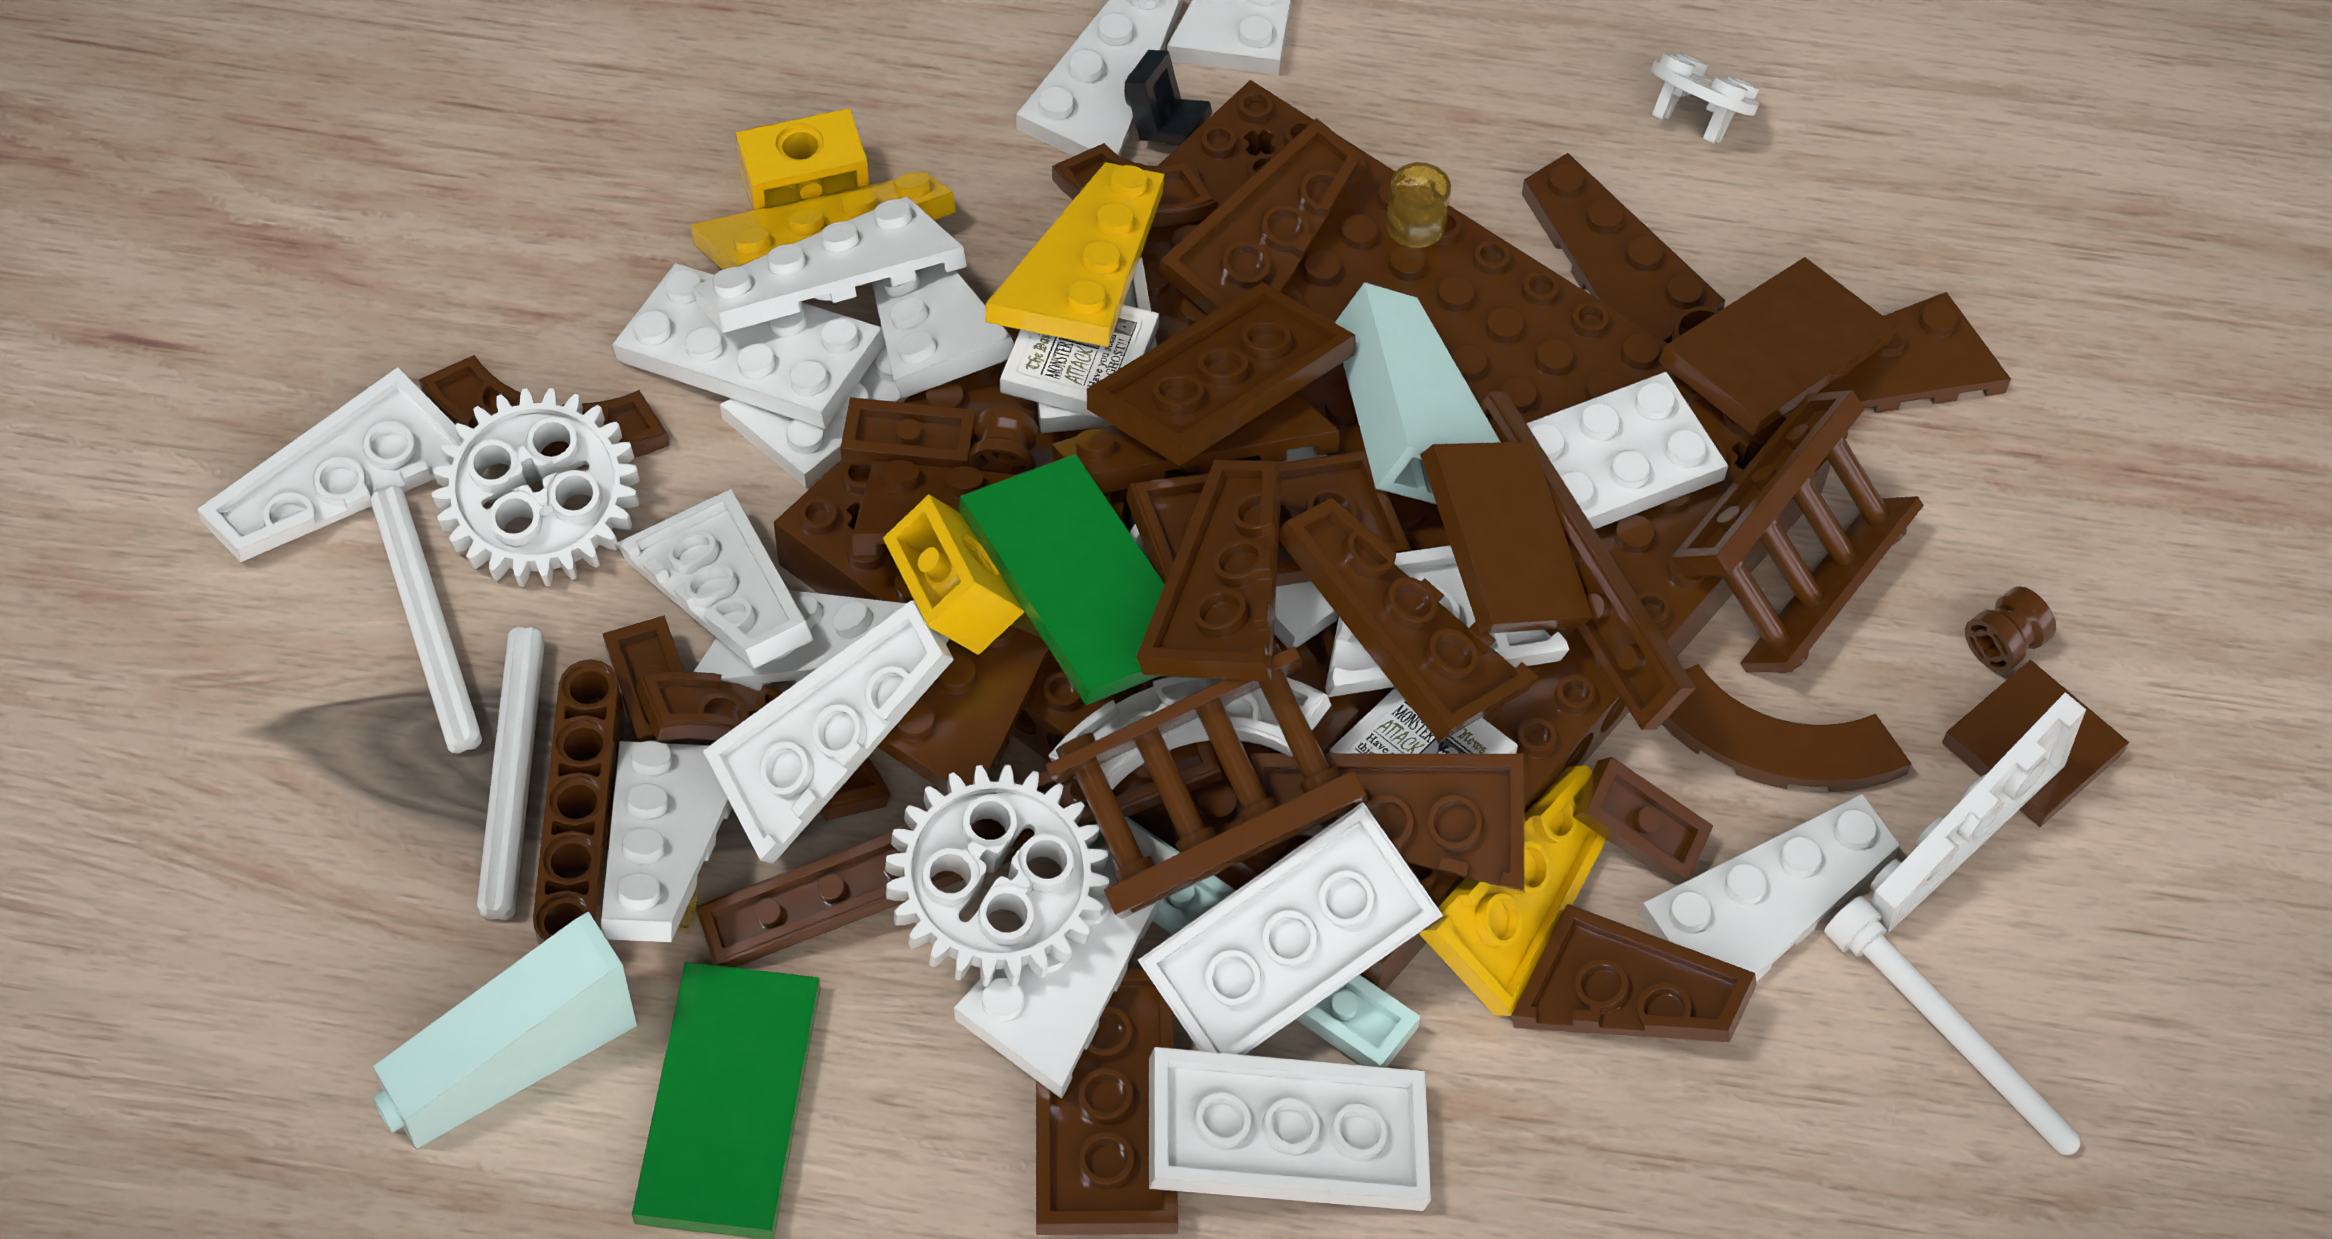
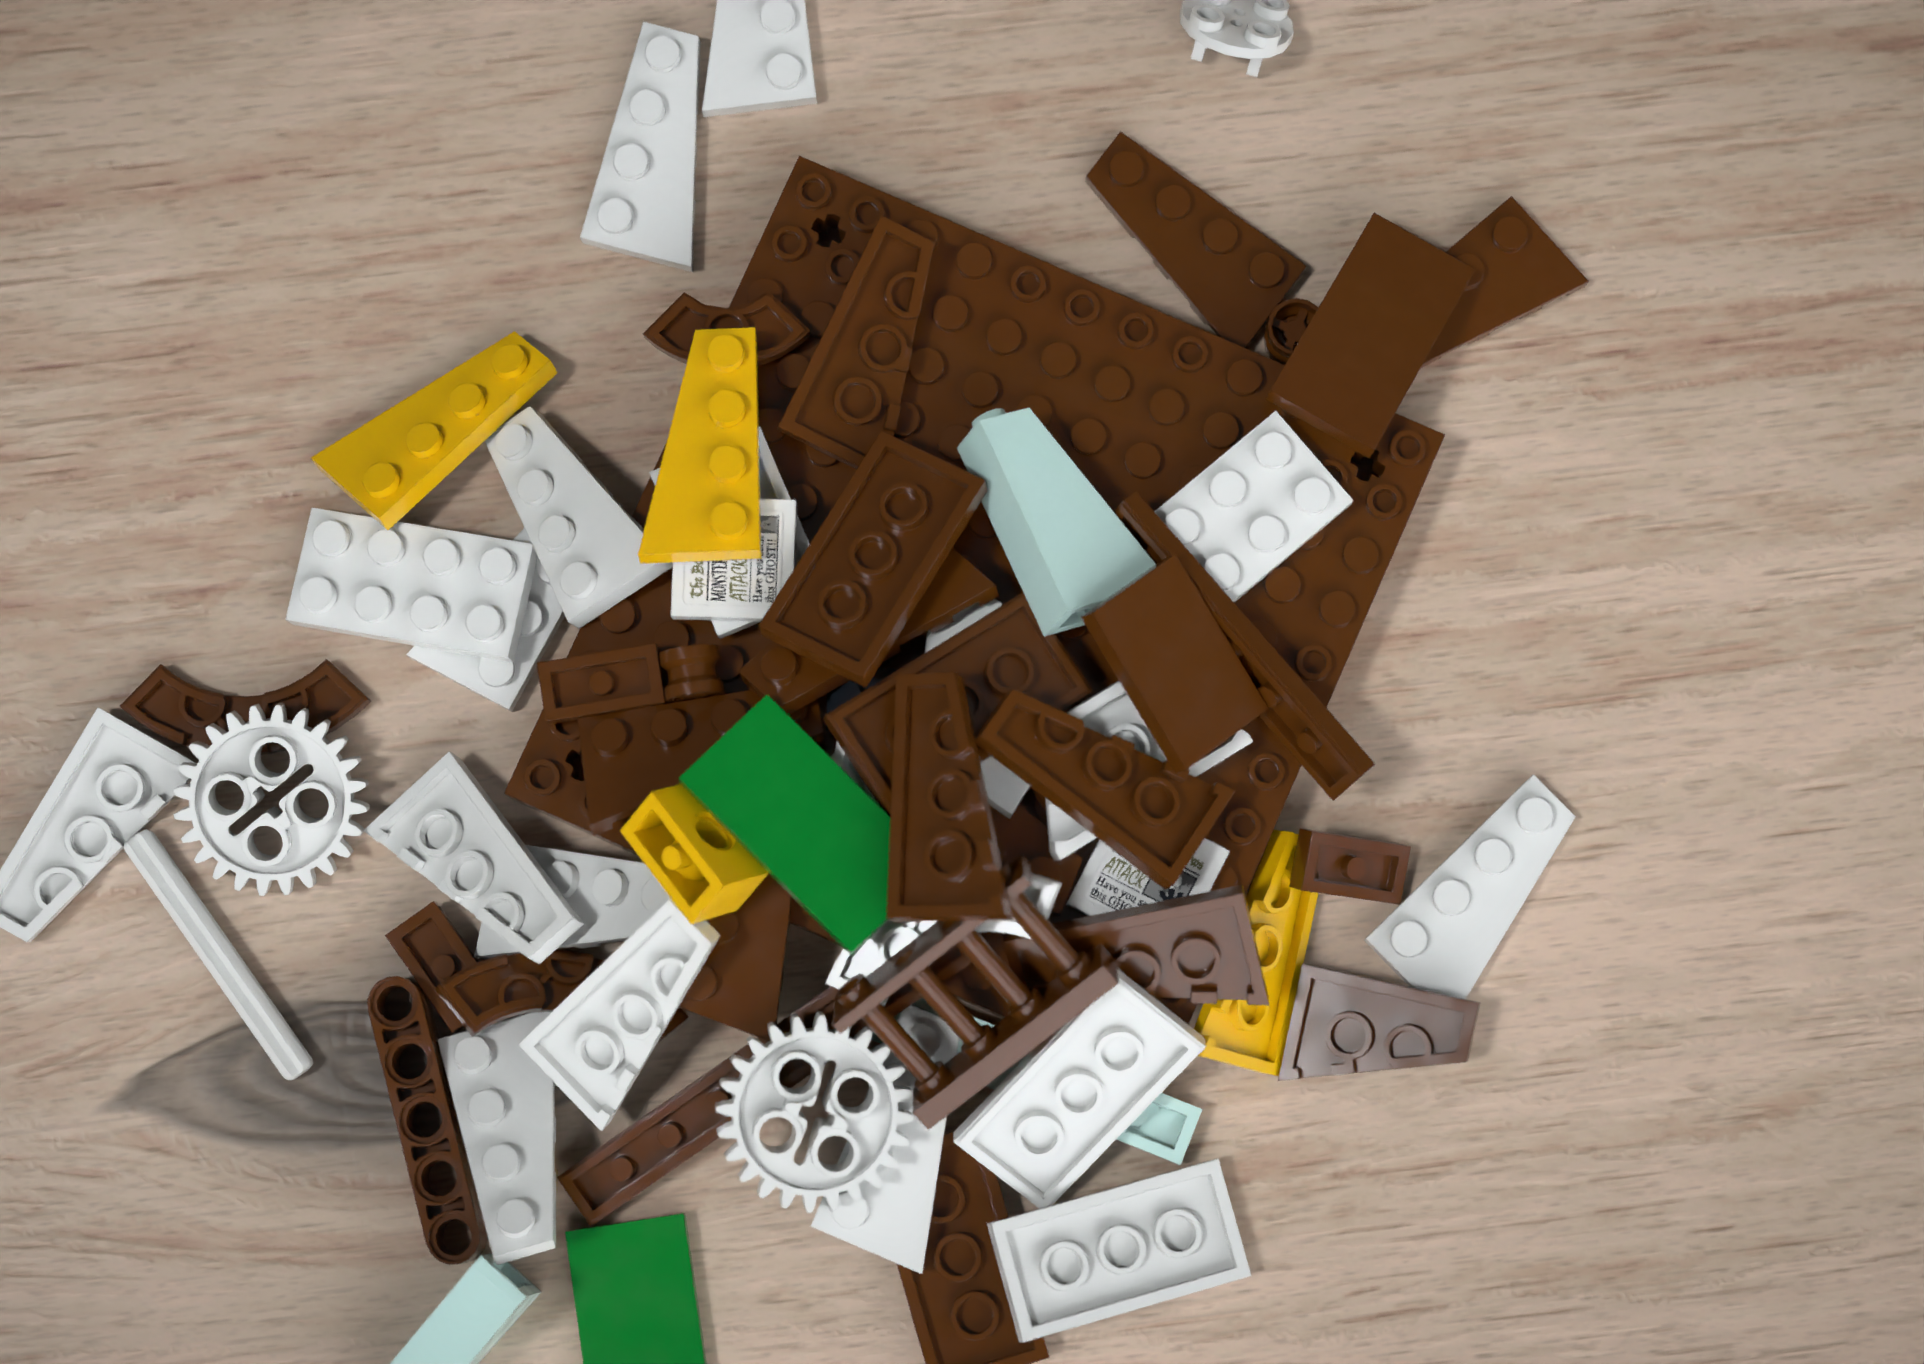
camera: 10 degrees left, 25 degrees up
white axle [477,626,545,920] -> none
white wing [693,196,967,333] -> none
yellow brick [735,108,869,211] -> none
black bracket [1124,49,1213,145] -> none
clear yellow wheel [1386,162,1451,248] -> none
reddish brown tile [1662,664,1911,792] -> none
reddish brown fence [1671,390,1924,673] -> none
white piece [1824,896,2081,1155] -> none
white wing [1870,692,2086,934] -> none
reddish brown tile [1942,659,2129,827] -> none
reddish brown wheel [1965,586,2056,673] -> none

